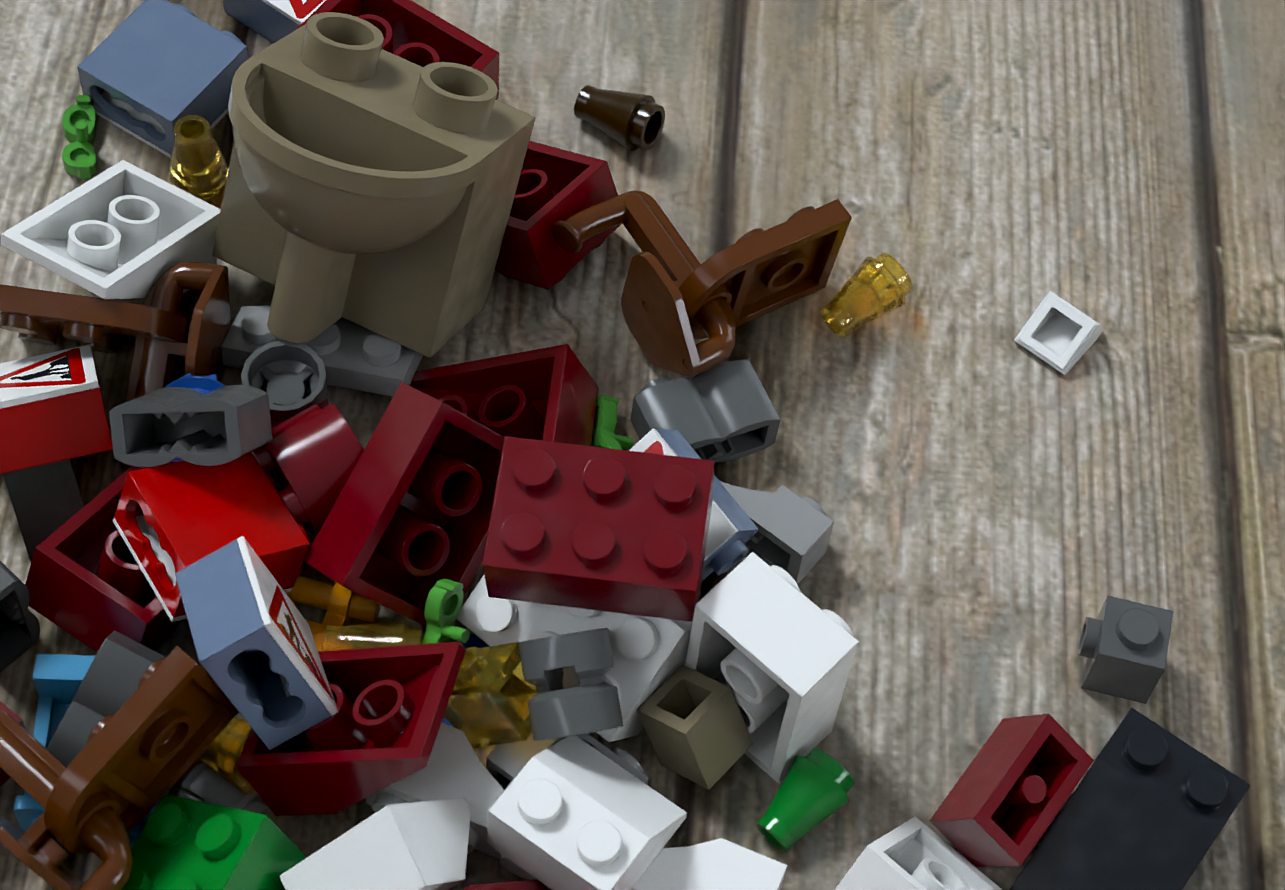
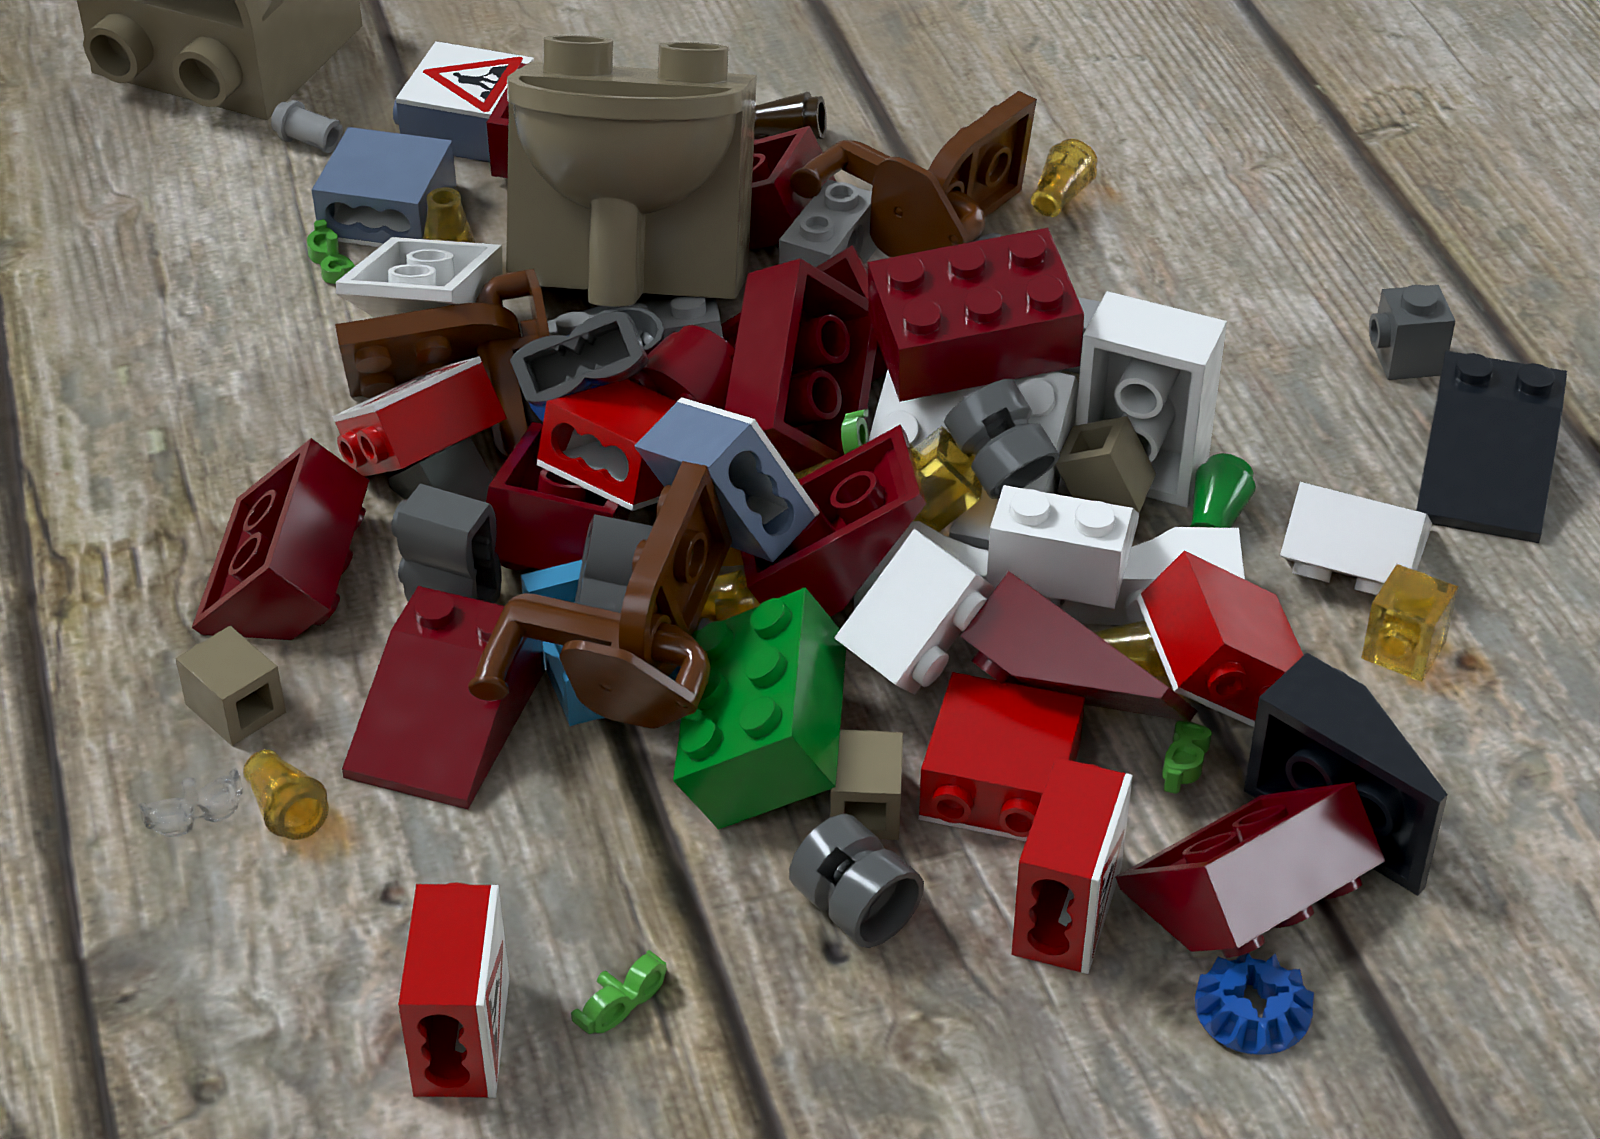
camera: 15 degrees left, 15 degrees down
dark red brick [929,713,1094,867] -> none
white slope [1014,291,1103,375] -> none
none -> light grey brick [779,179,877,267]

